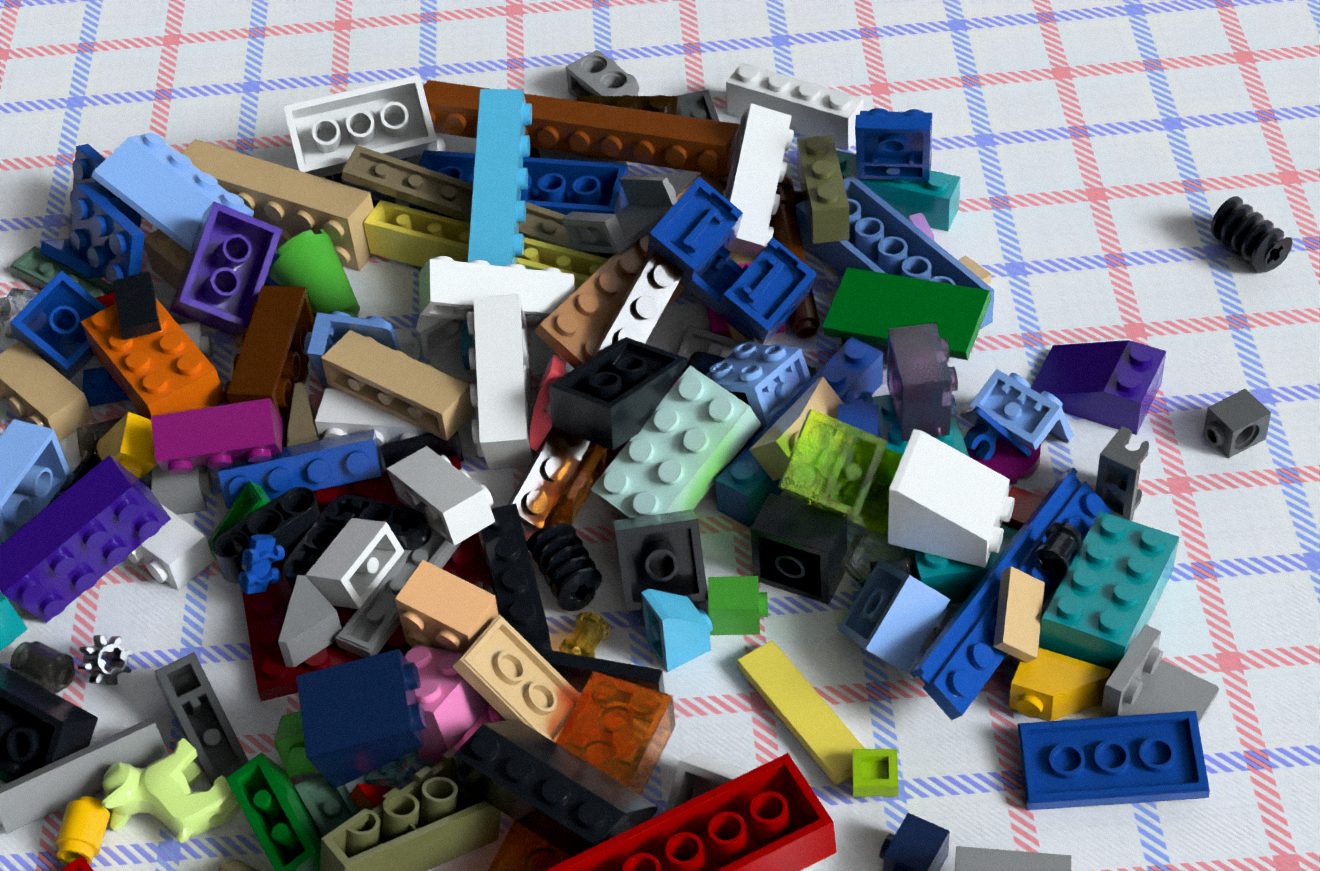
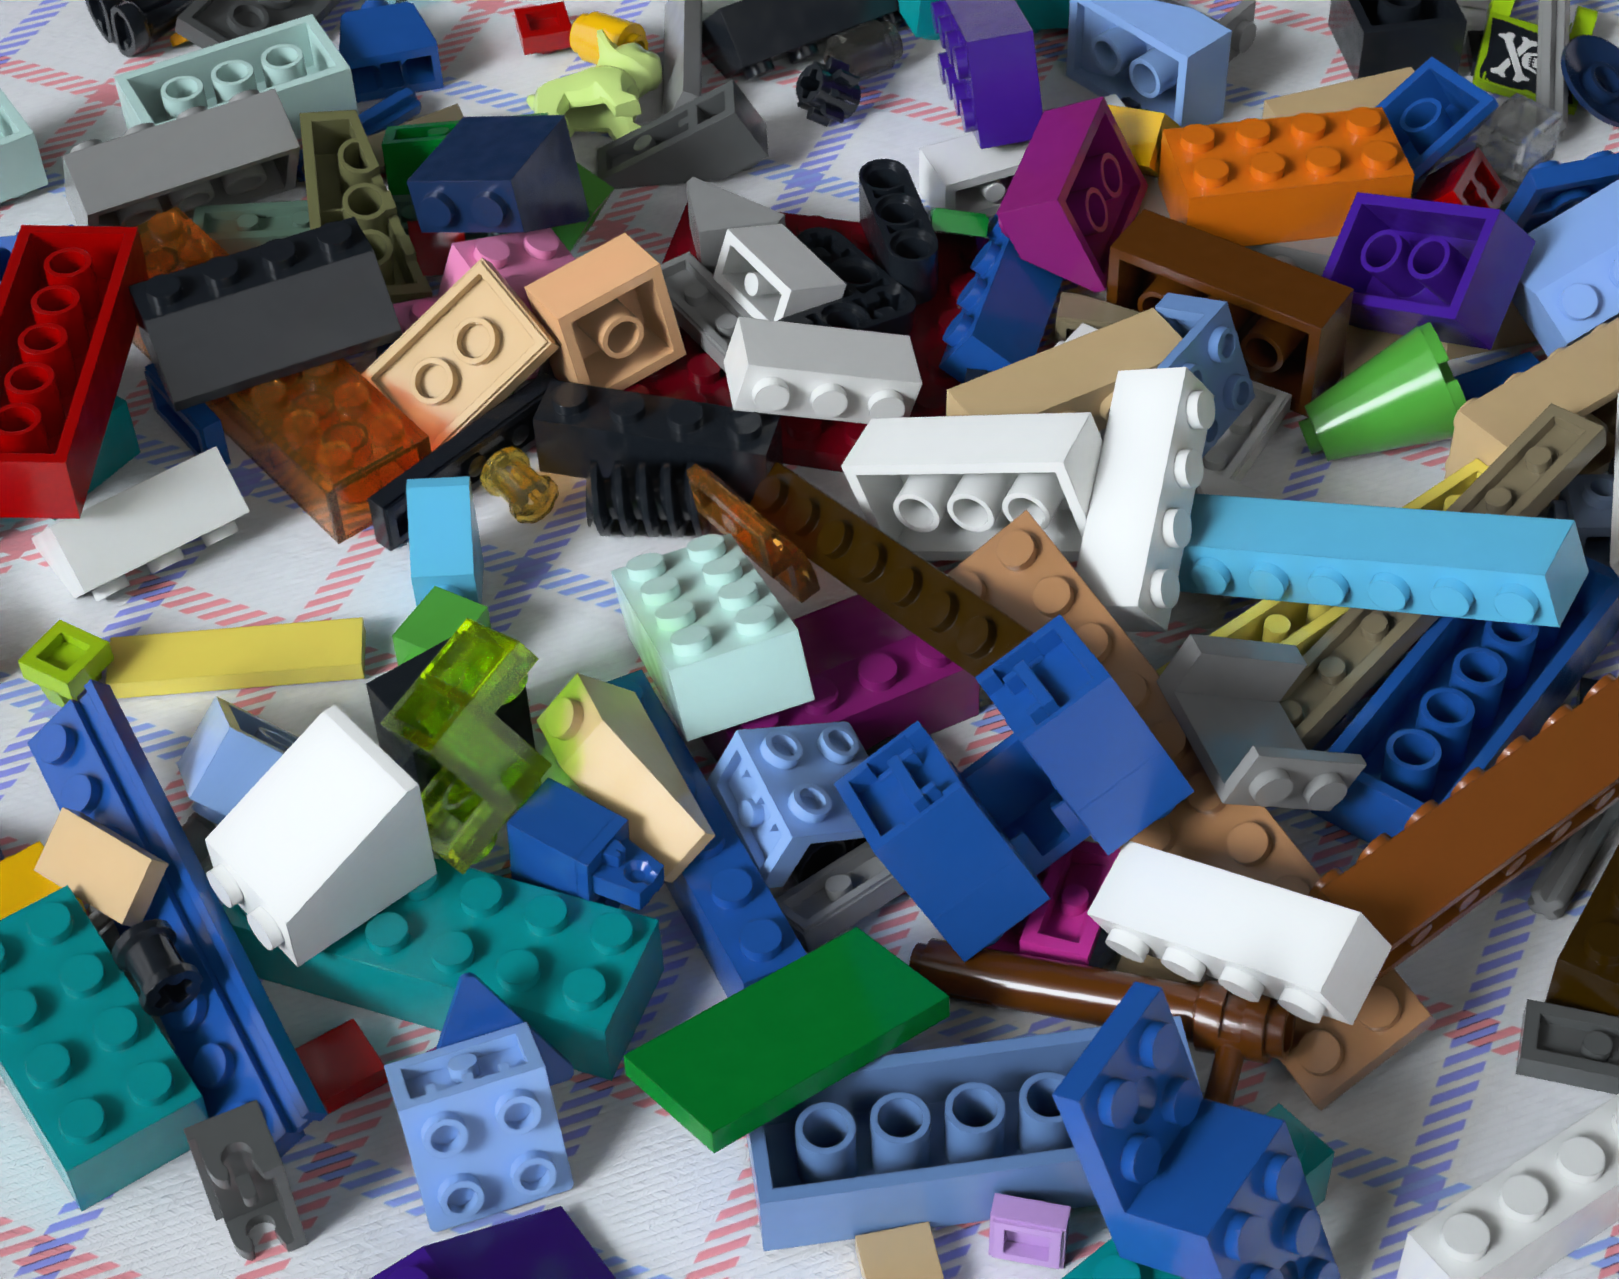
camera: 115 degrees right, 0 degrees up
black tile [113,271,162,340] -> none
blue piece [238,534,285,594] -> none
coral slope [530,354,566,451] -> none
black slope [548,337,687,450] -> none
black brick [613,509,708,612] -> none
olive brick [797,135,849,244] -> none
brick [887,323,958,441] -> none

